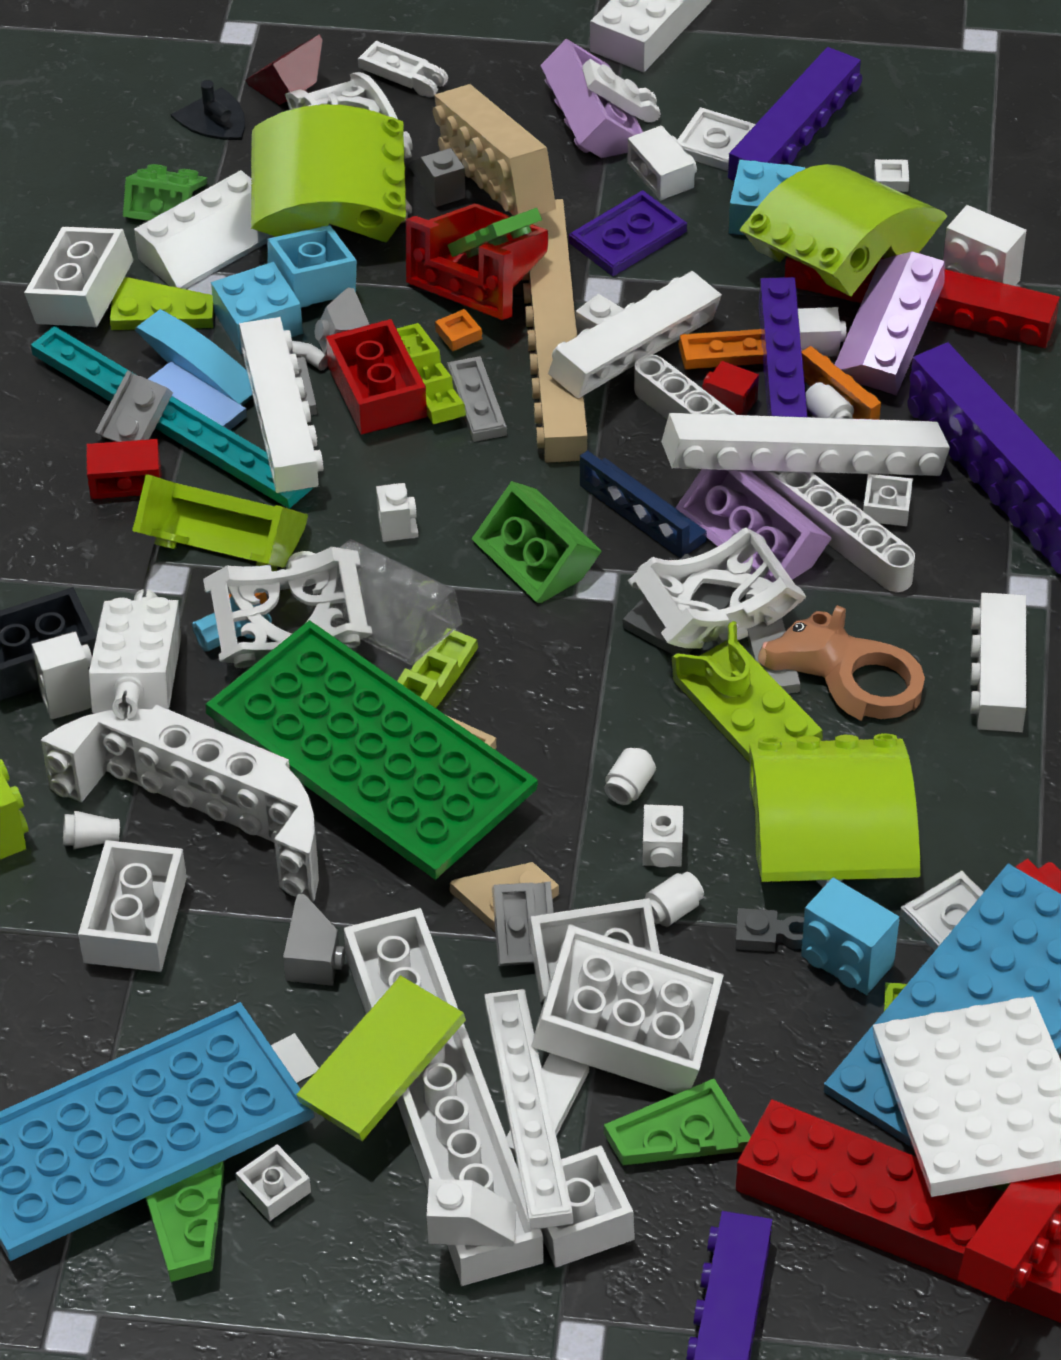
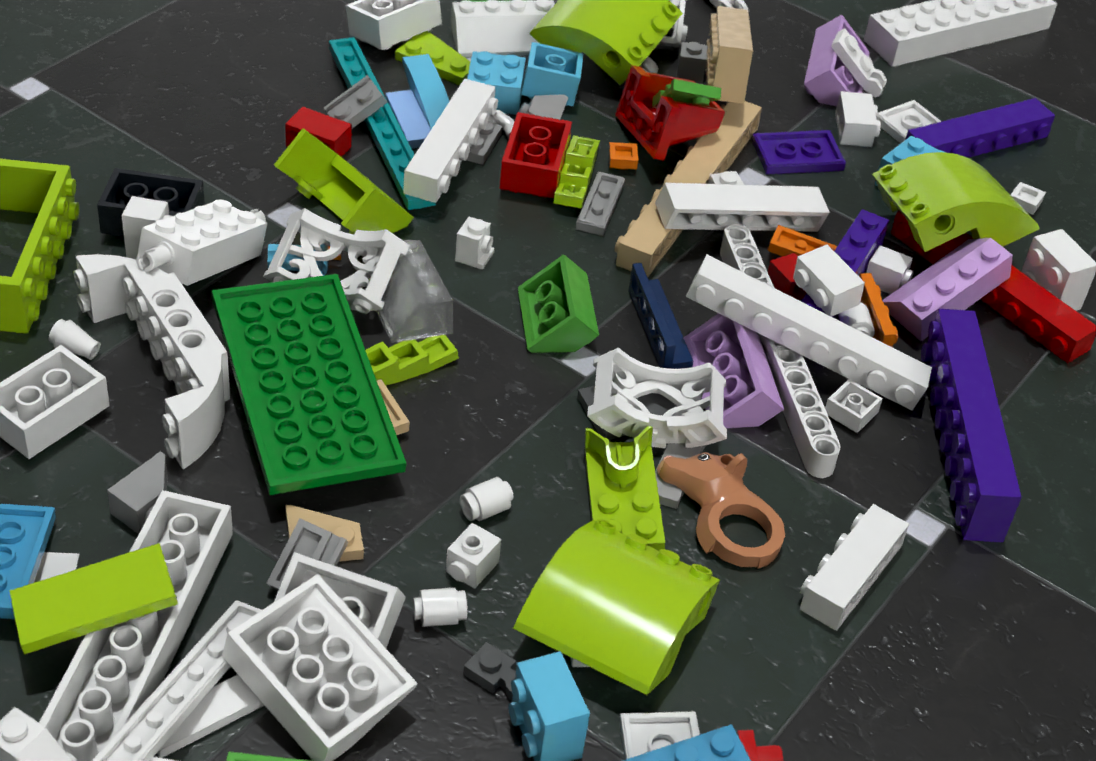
camera: 25 degrees right, 5 degrees down
none -> white brick [793,245,865,317]

